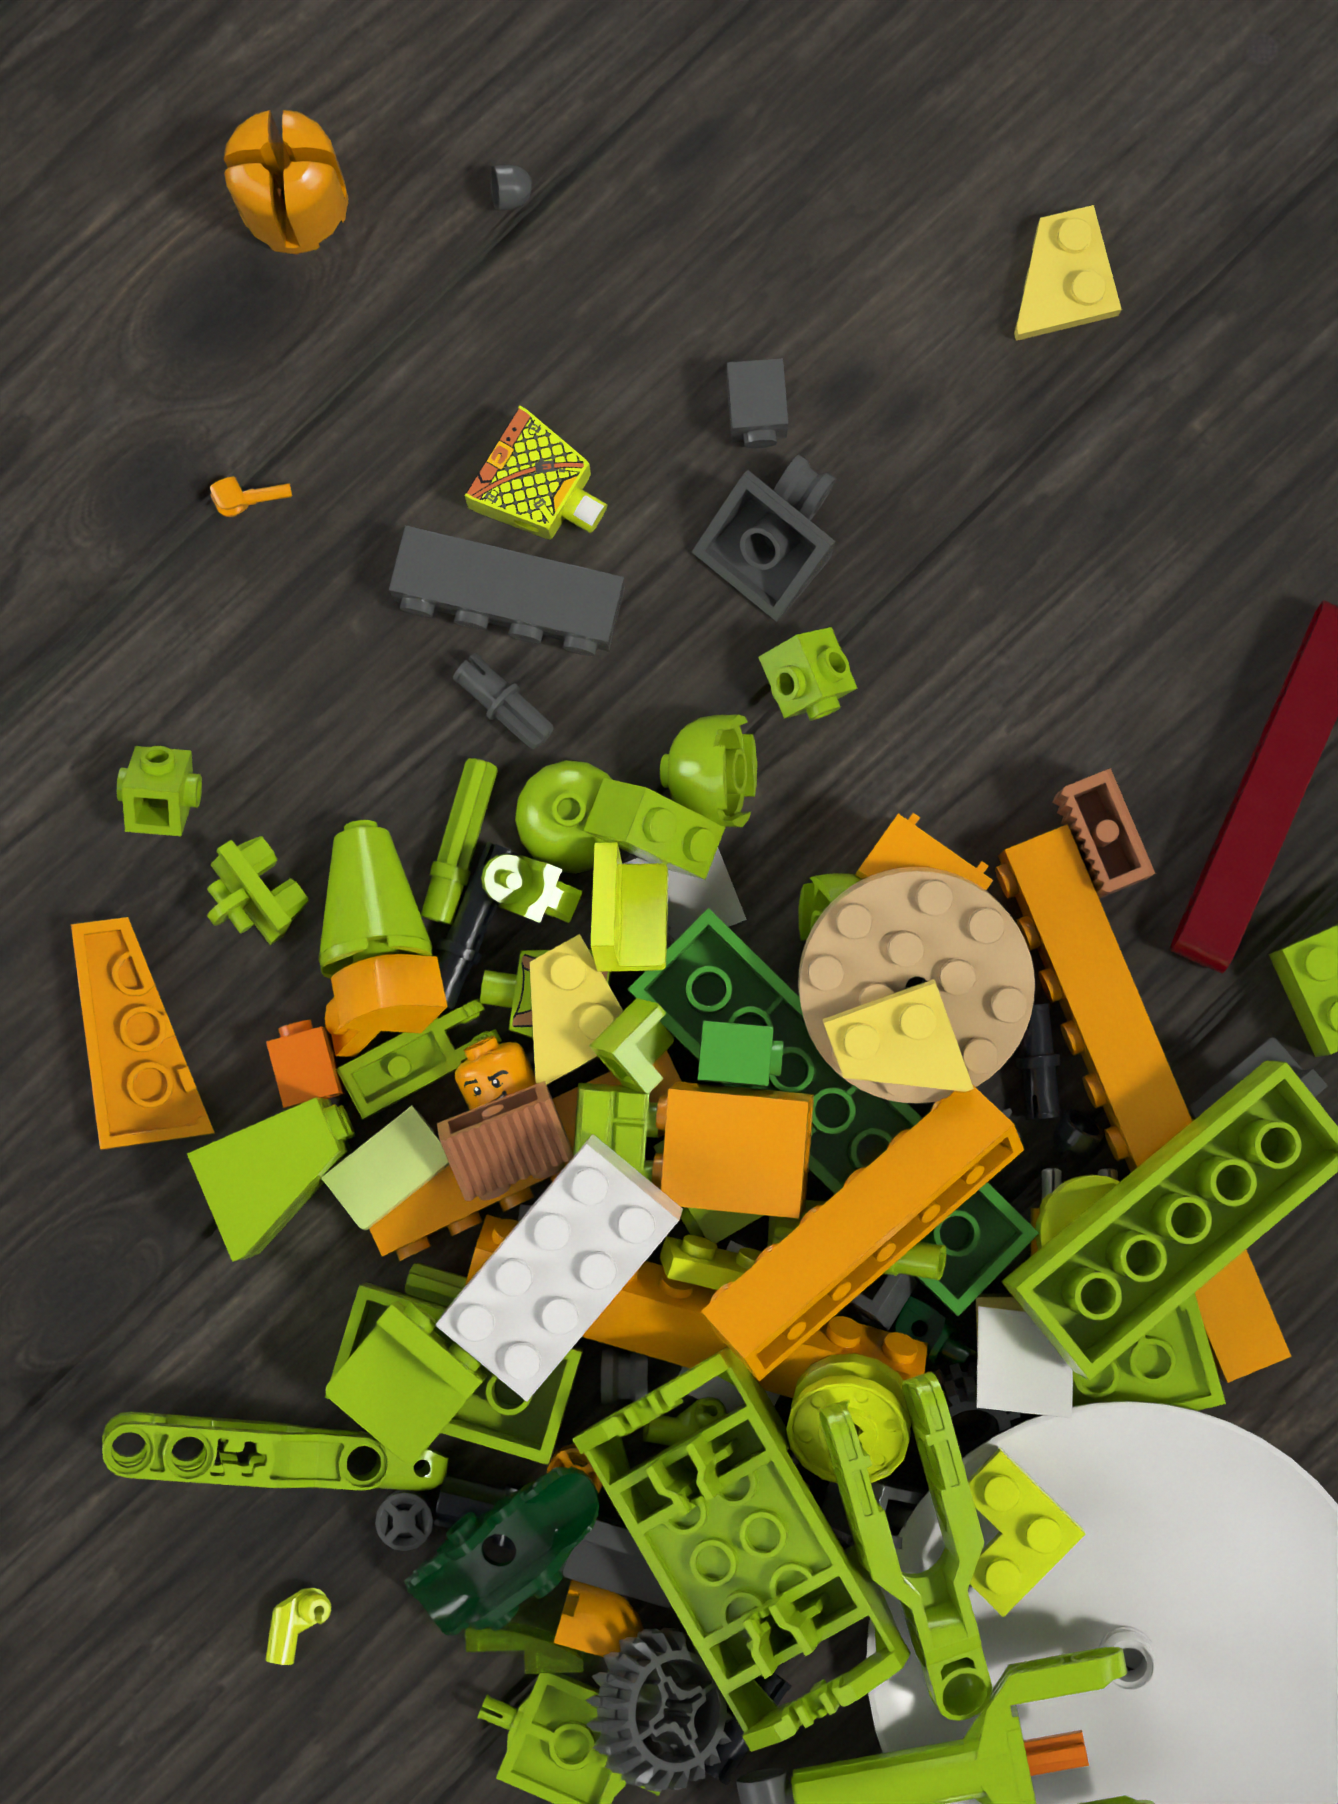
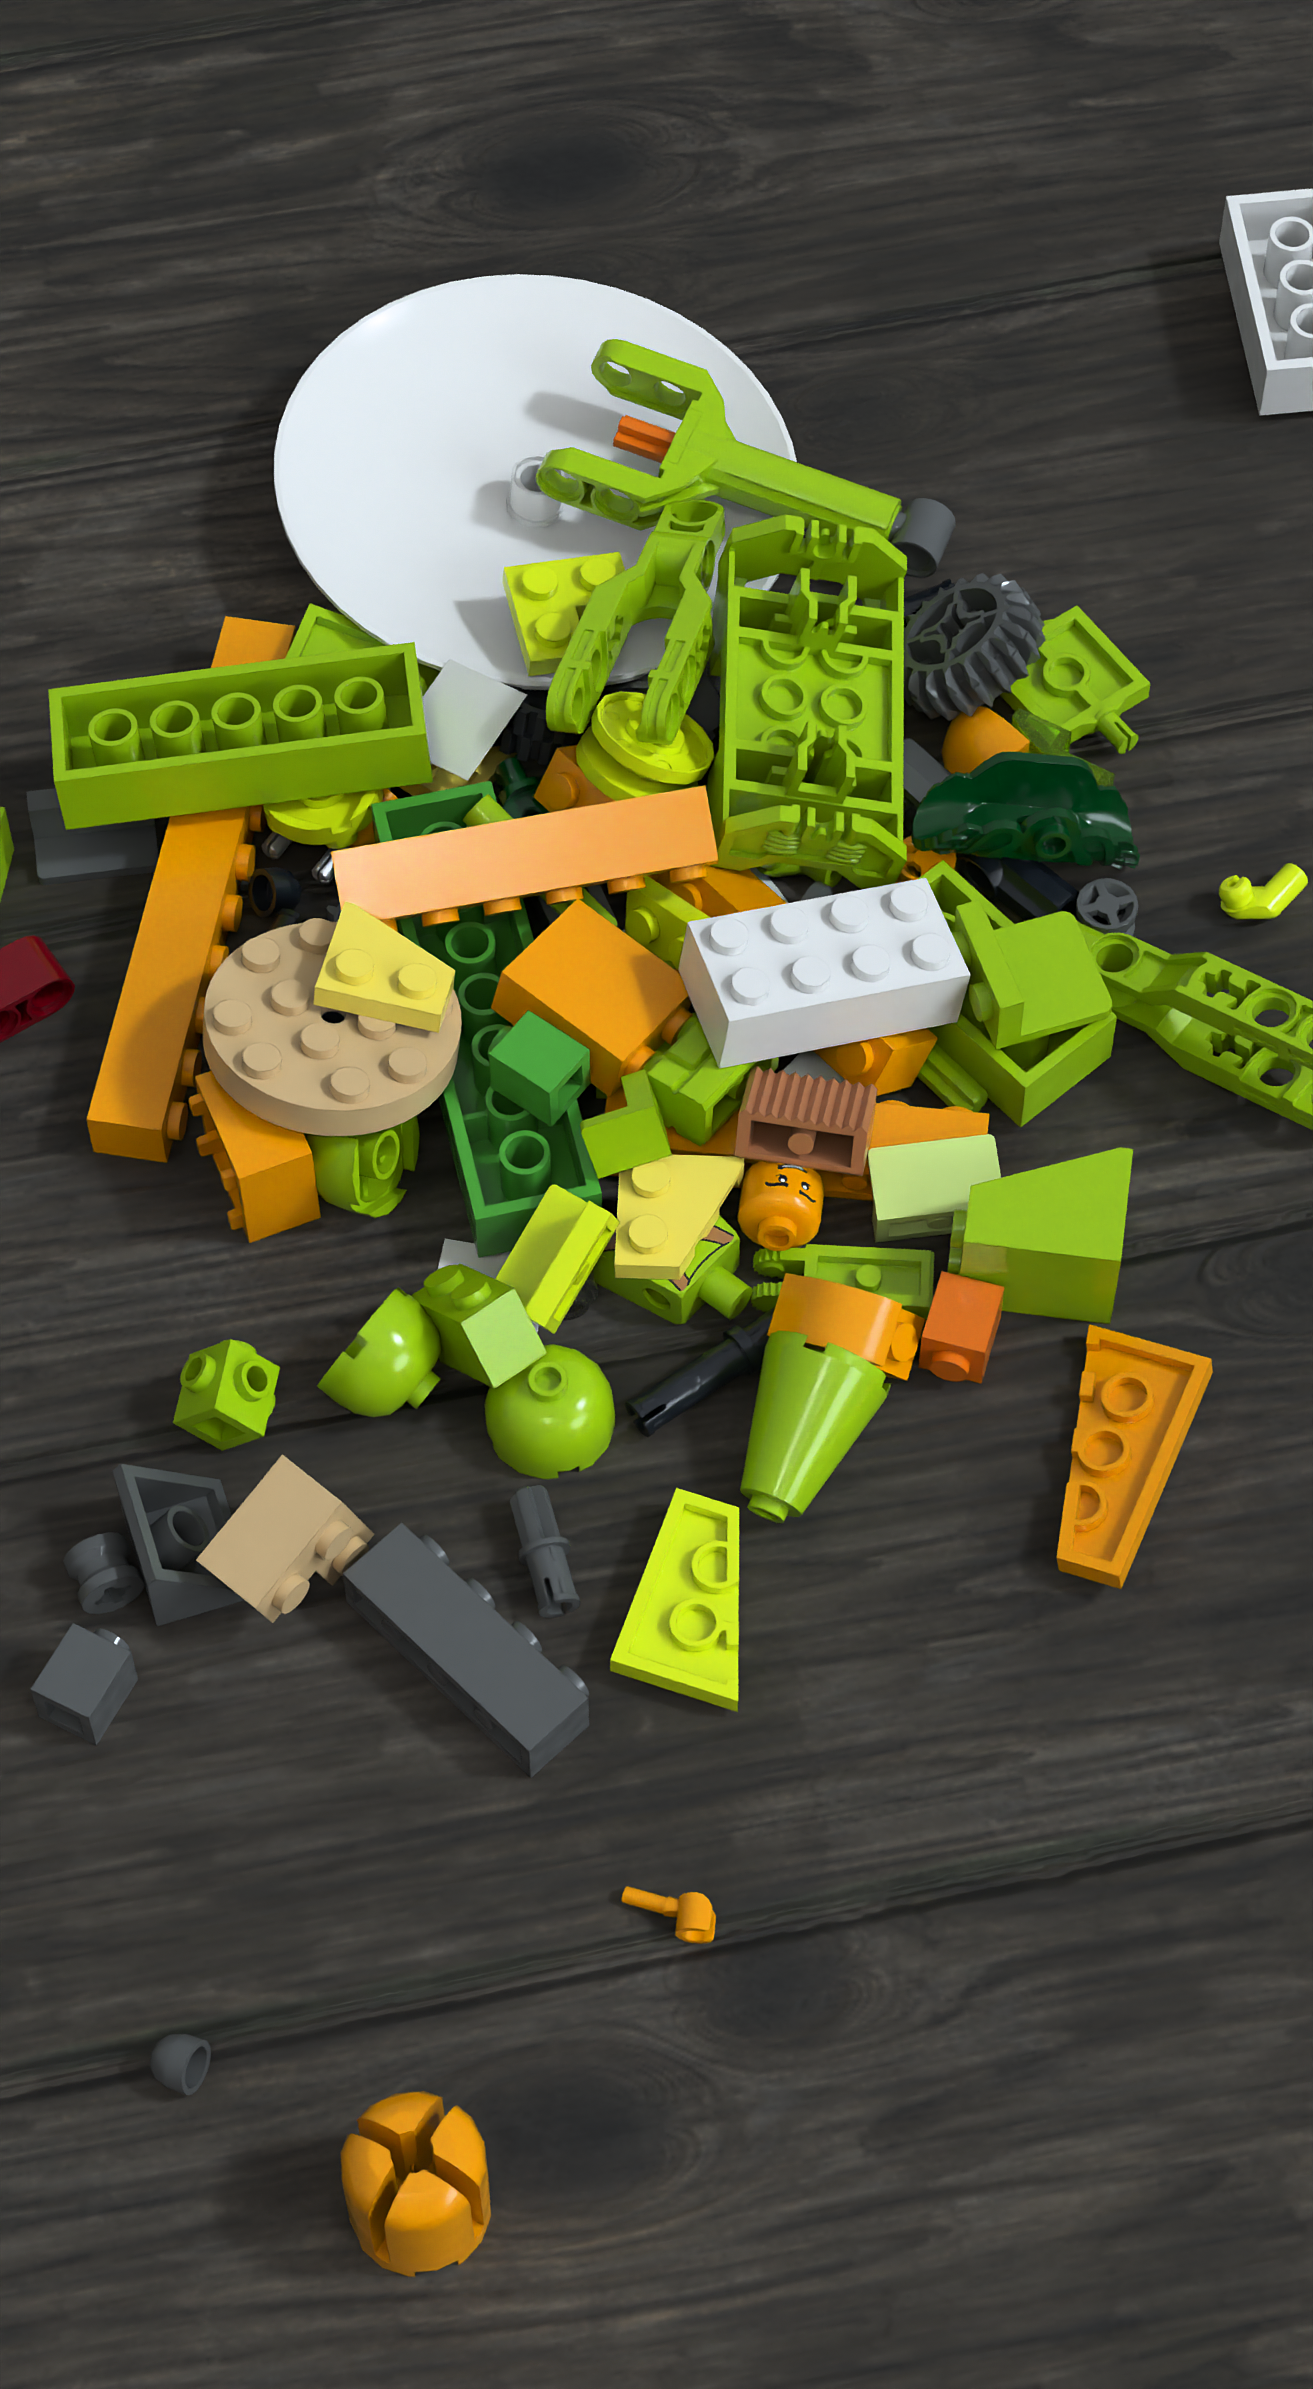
camera: 150 degrees left, 25 degrees down
lime brick [117,746,202,836] -> none
lime hips [207,836,309,945] -> none
lime axle [421,758,498,925] -> none
torso [464,406,607,540] -> none
lime hips [481,854,582,923] -> none
nougat brick [1052,768,1155,899] -> none
none -> tan brick [196,1454,374,1623]
none -> neon yellow wing [610,1488,739,1712]

